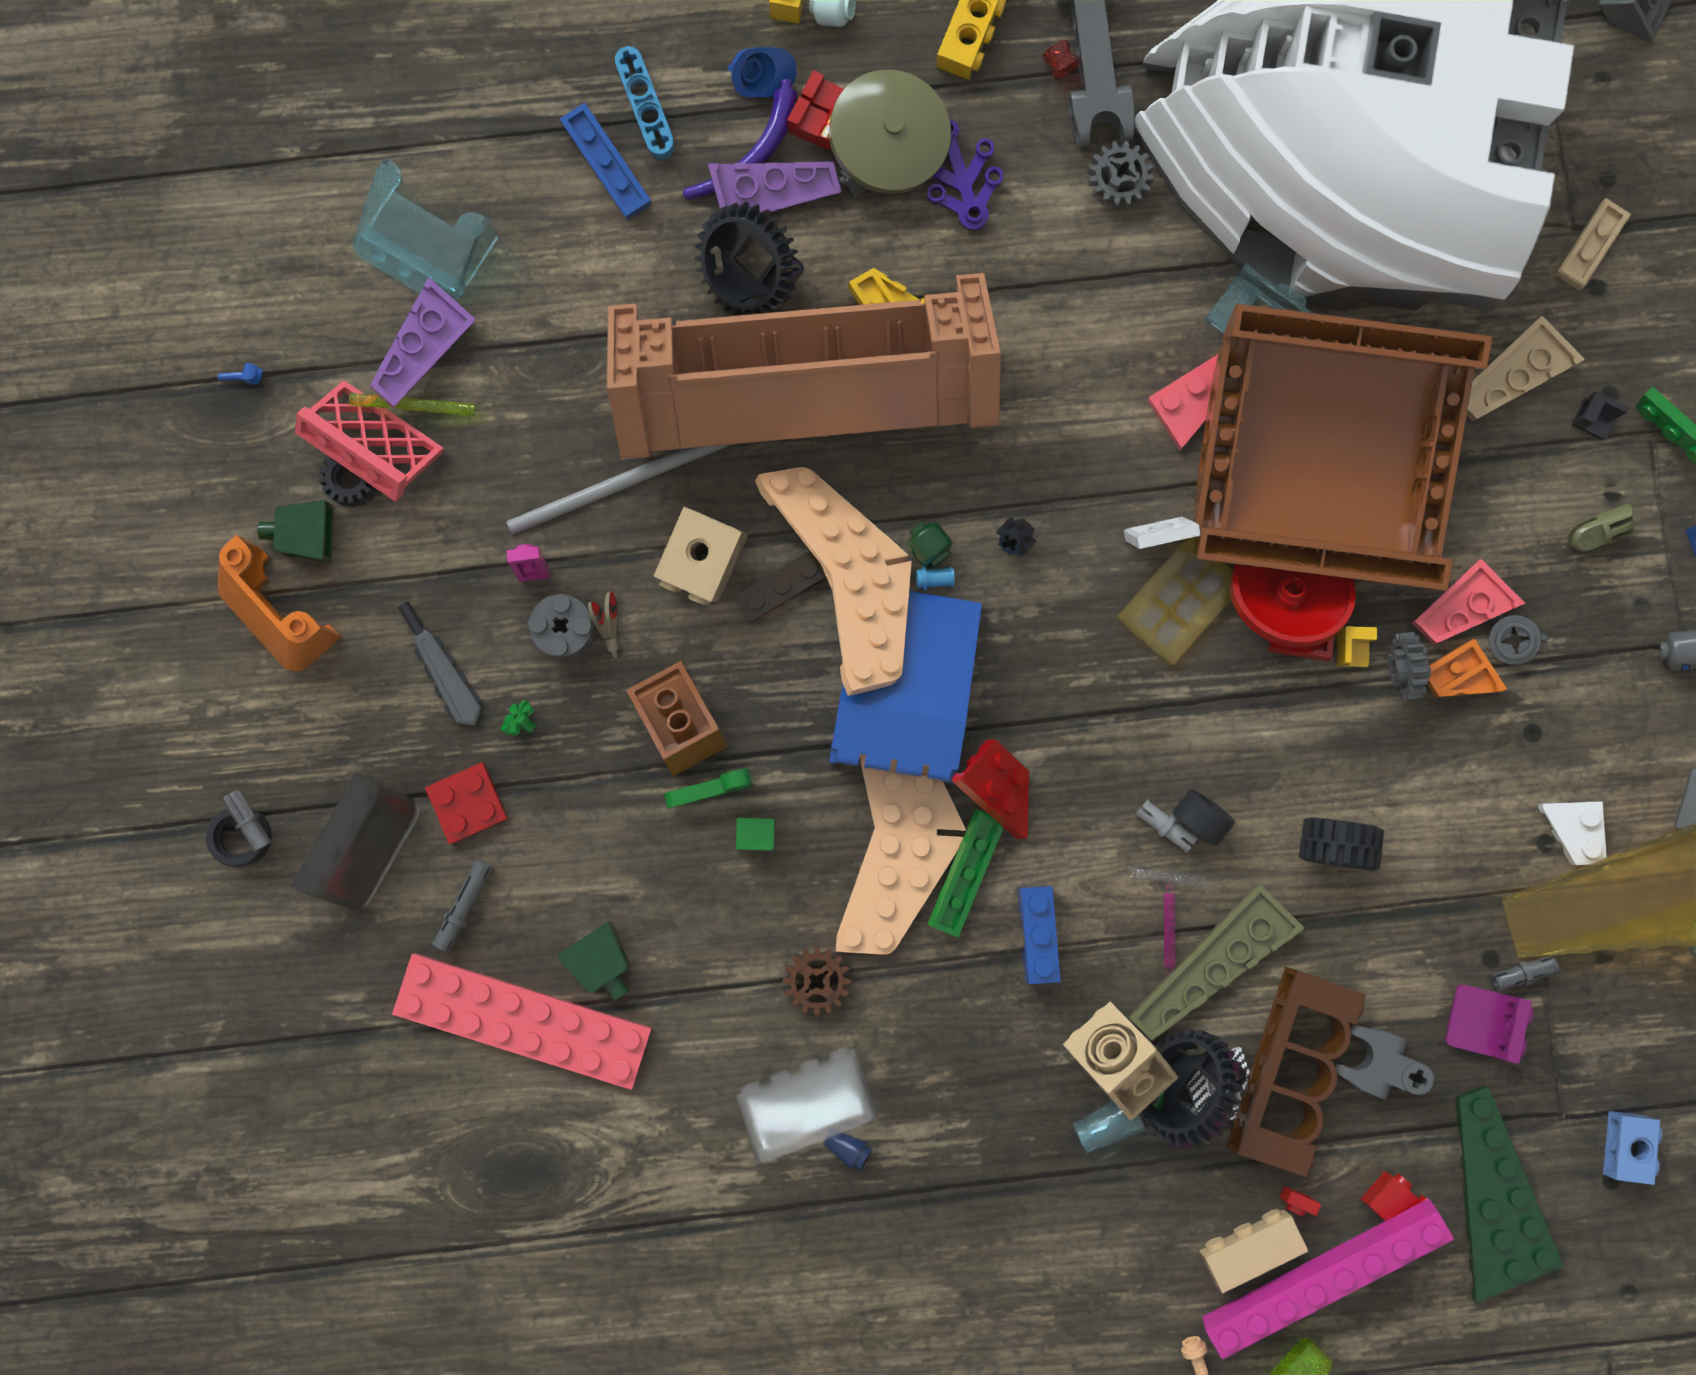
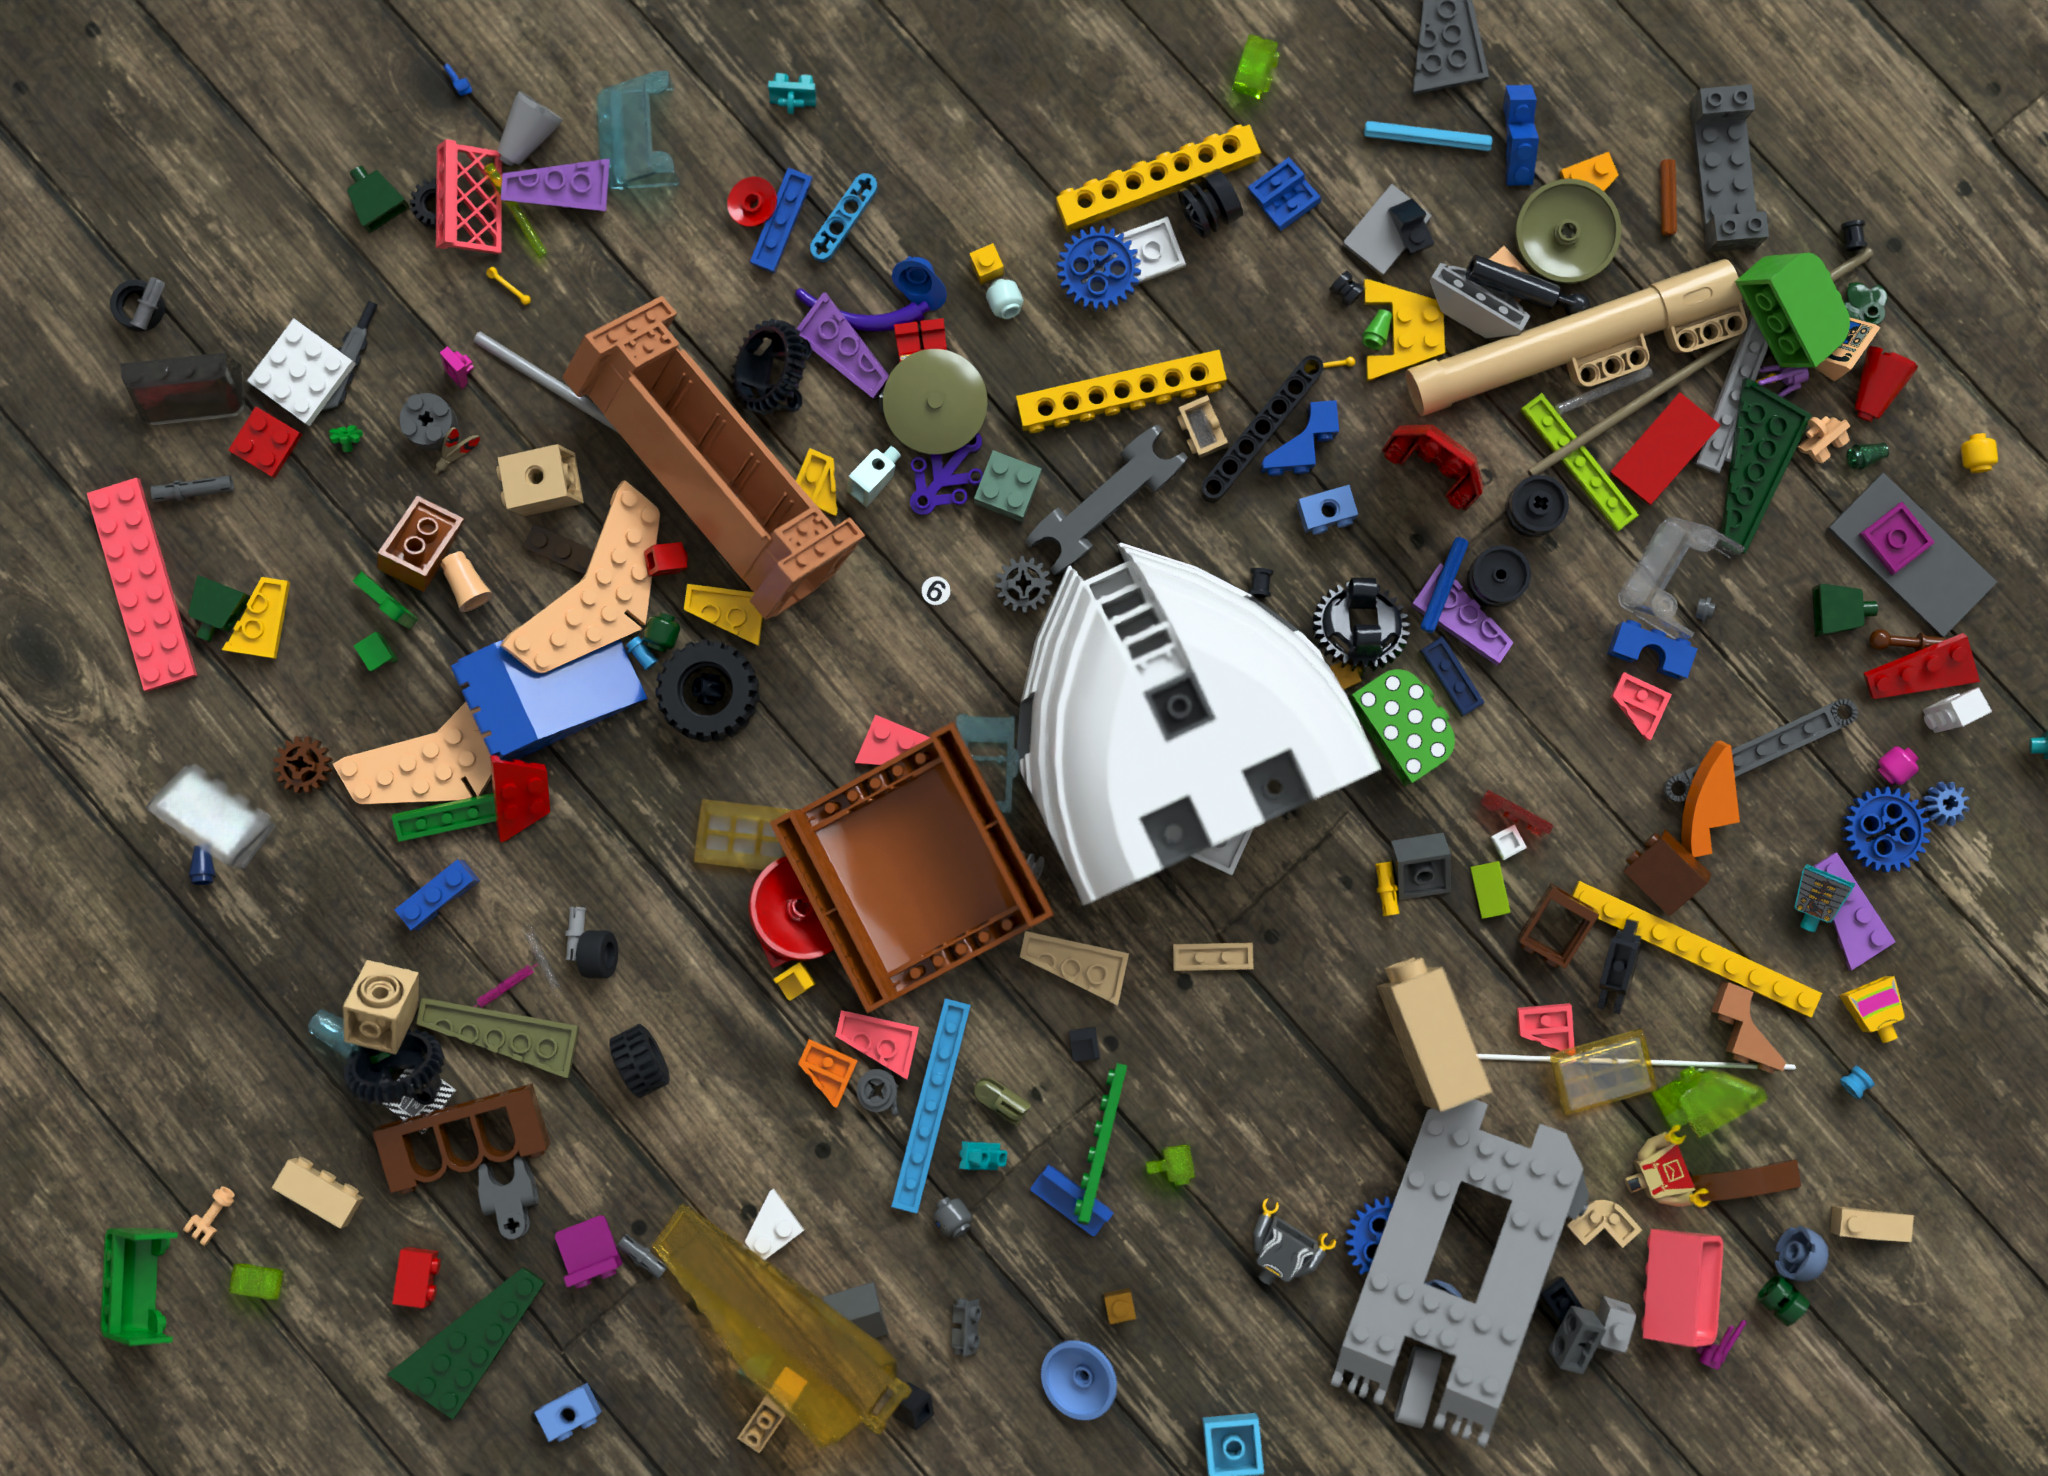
camera: 60 degrees right, 0 degrees up
orange windscreen [217,535,342,672] -> none
clear red wheel [1042,39,1080,79] -> none
white tile [1124,516,1201,549] -> none
dark pink brick [1202,1199,1454,1359] -> none
red plate [1279,1185,1321,1217] -> none
dark grey gear [1387,632,1431,700] -> none
none -> yellow wing [222,577,290,659]
none -> white plate [247,319,356,426]
none -> light nougat plant [440,551,493,612]
none -> yellow hinge [486,267,531,305]
none -> light grey cone [497,91,563,167]
none -> red brick [644,542,688,576]
none -> black tyre [655,639,760,742]
none -> yellow wing [684,584,763,646]
none -> red dish [727,177,777,227]
none -> teal hips [768,73,817,115]
none -> light aqua torso [847,446,901,508]
none -> dark azure plate [892,998,971,1213]
none -> white sticker [922,577,950,605]
none -> teal hips [959,1141,1007,1170]
none -> sand green brick [974,450,1042,522]
none -> yellow pin [1375,862,1400,916]

